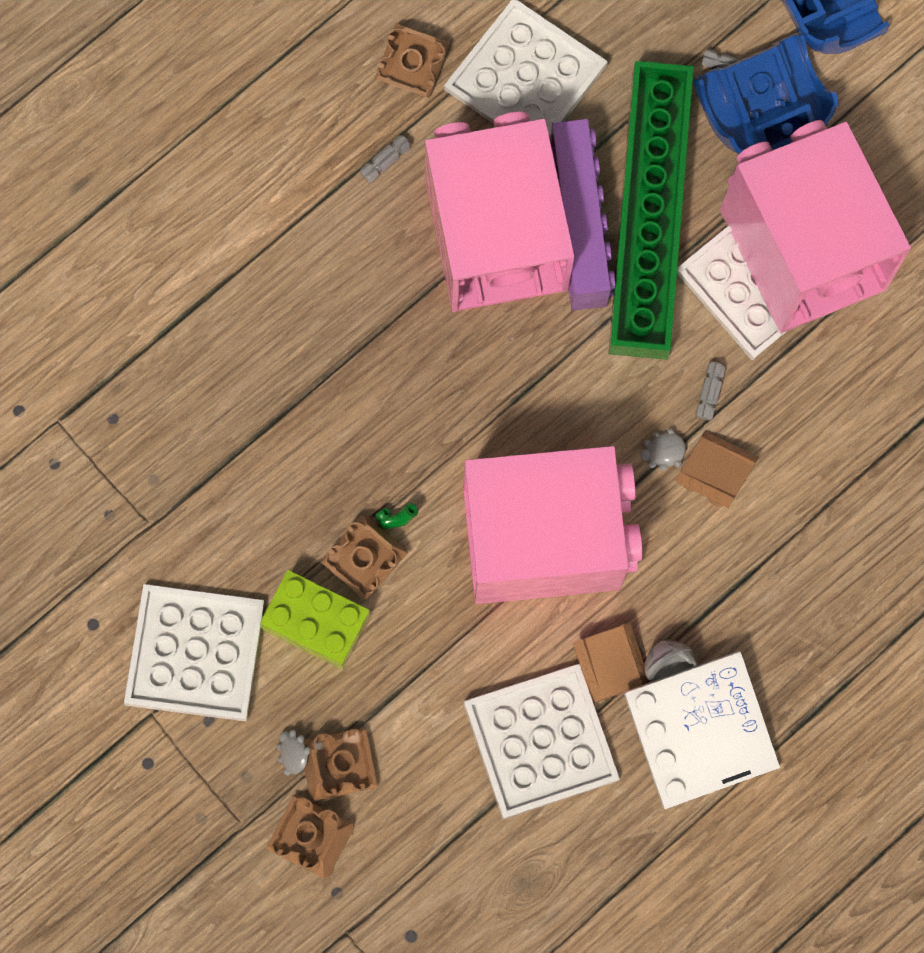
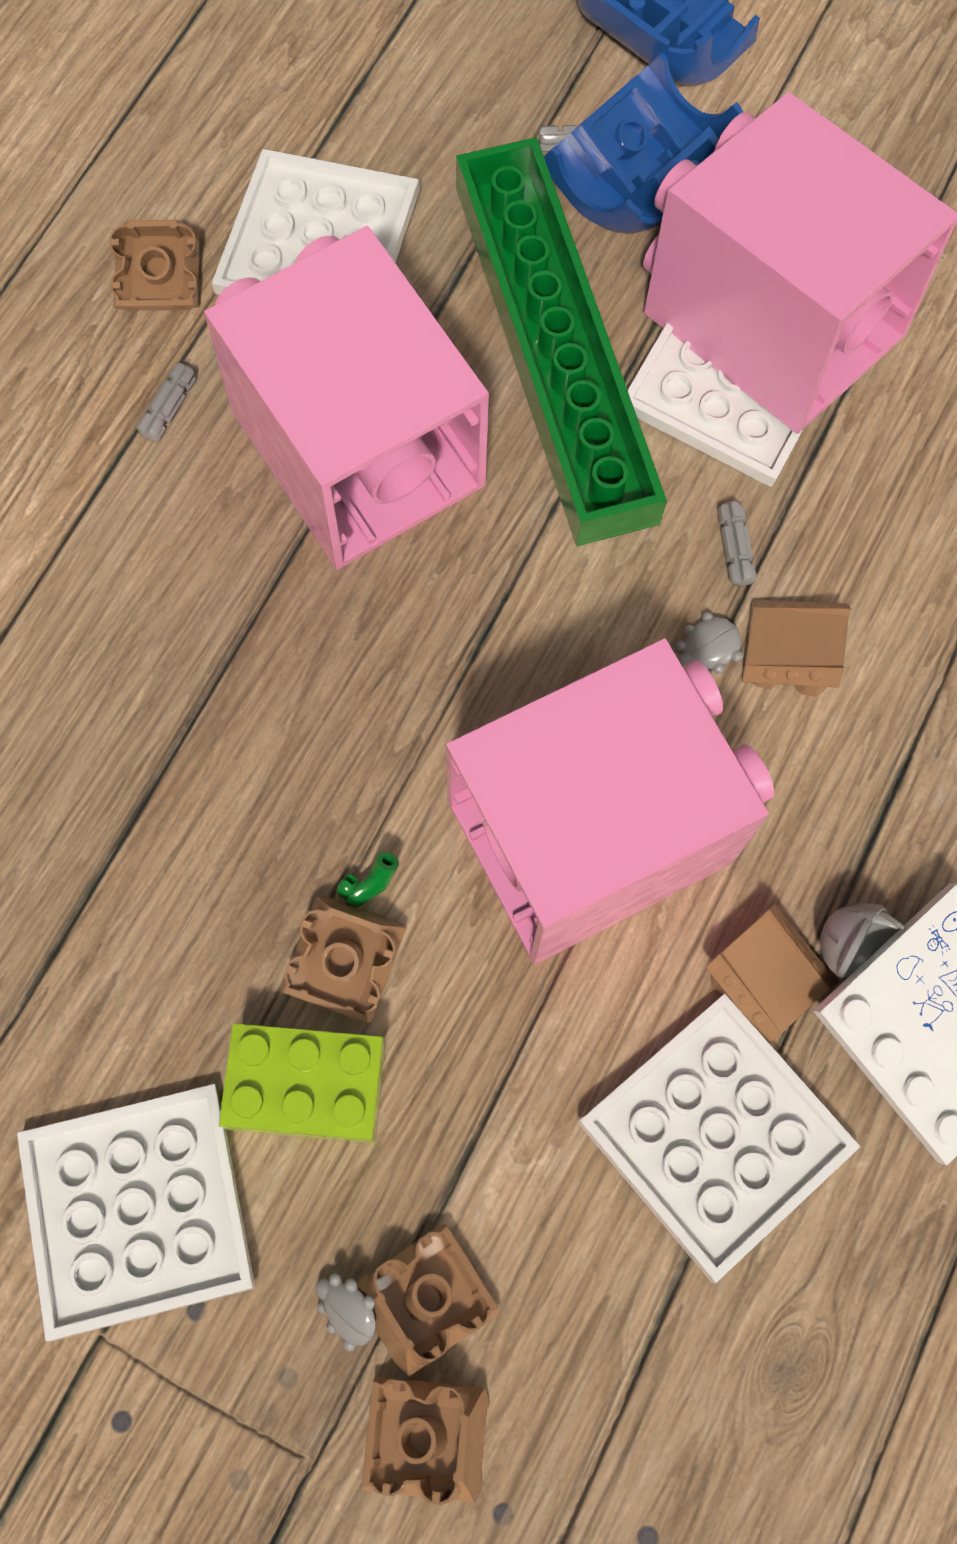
camera: 20 degrees left, 5 degrees down
medium lavender brick [550,119,615,311] -> none

